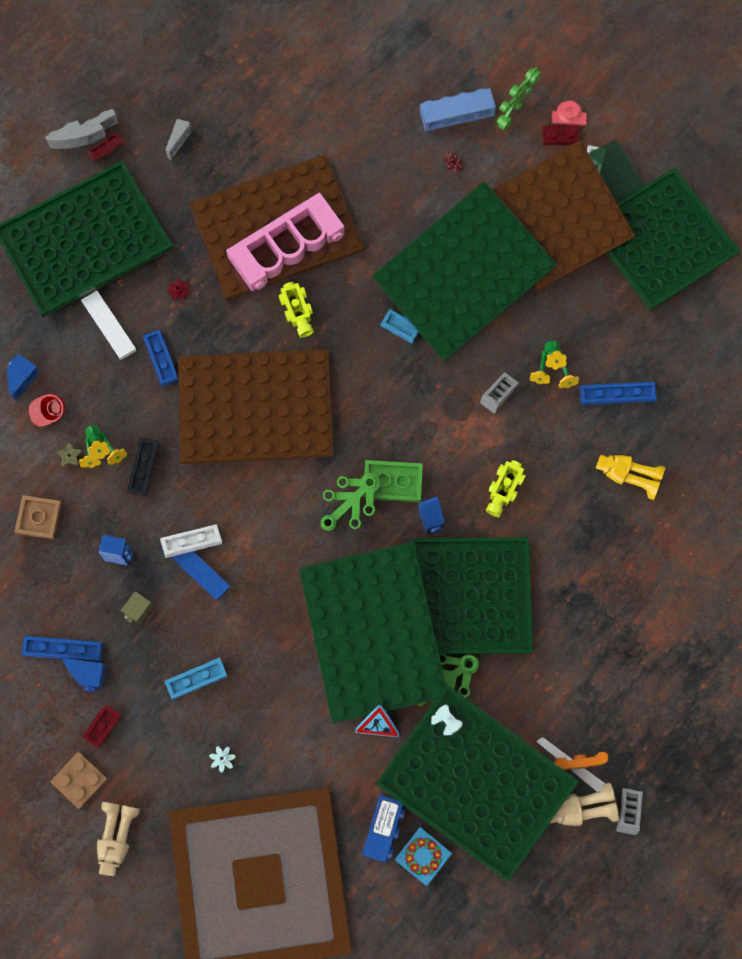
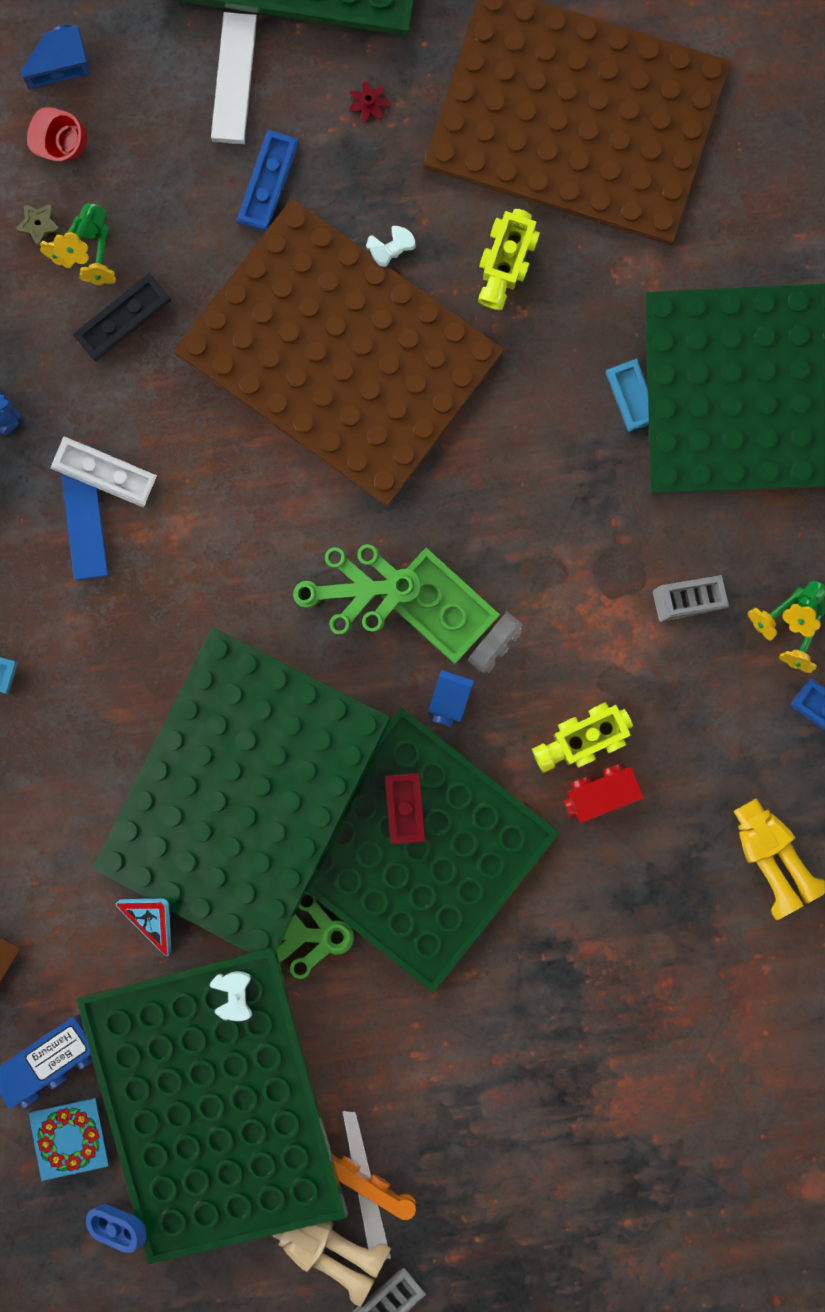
camera: 40 degrees right, 10 degrees up
bright pink fence [226,192,345,292] -> none
none -> blue plate [86,1204,146,1253]
none -> light aqua piece [366,226,416,267]
none -> dark red plate [385,773,425,844]
none -> clear piece [467,611,523,674]
none -> red brick [563,763,644,823]

